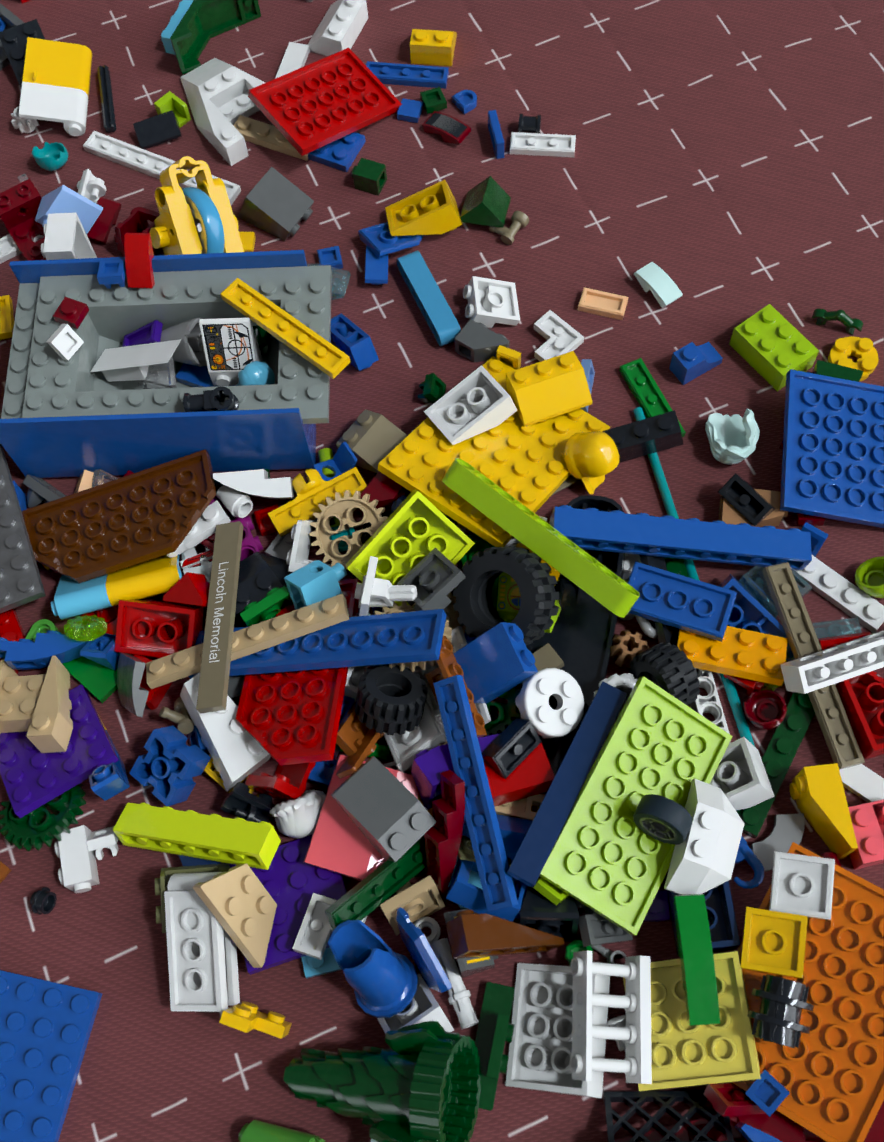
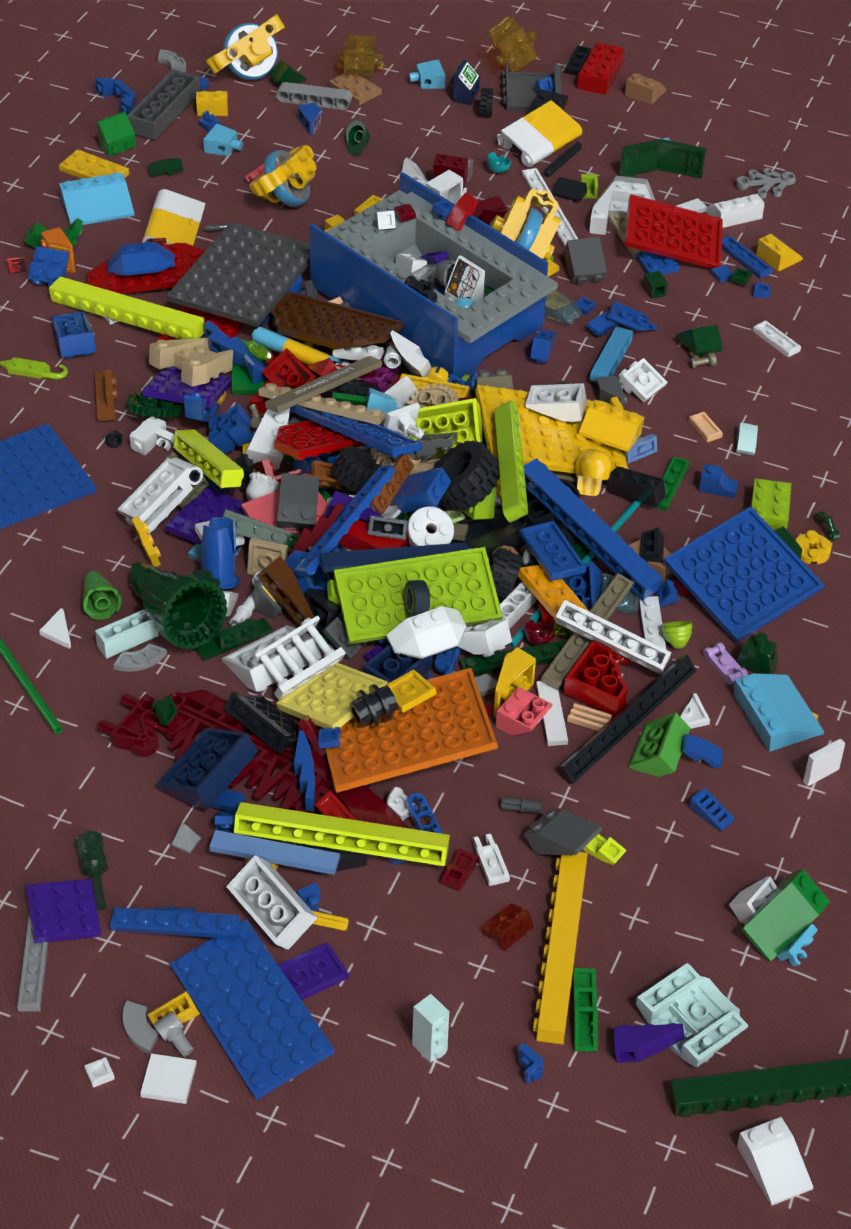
camera: 40 degrees right, 20 degrees down
light blue slope [35,185,103,235] -> none
white hips [77,169,106,203] -> none
white sticker [91,339,182,372] -> none
dark grey slope [117,652,149,717] -> none
tan wing [193,863,277,968] -> none
yellow plate [221,278,350,379] -> none
yellow slope [385,180,462,236] -> none
blue tile [396,907,452,993] -> none
slope [422,111,472,145] -> none
blue tile [488,110,505,159] -> none
black bush [518,113,541,133] -> none
white plate [534,310,584,362] -> none
green slope [674,894,720,1025] -> none
light aqua hair [705,409,760,465] -> none
white tile [769,851,835,921] -> none

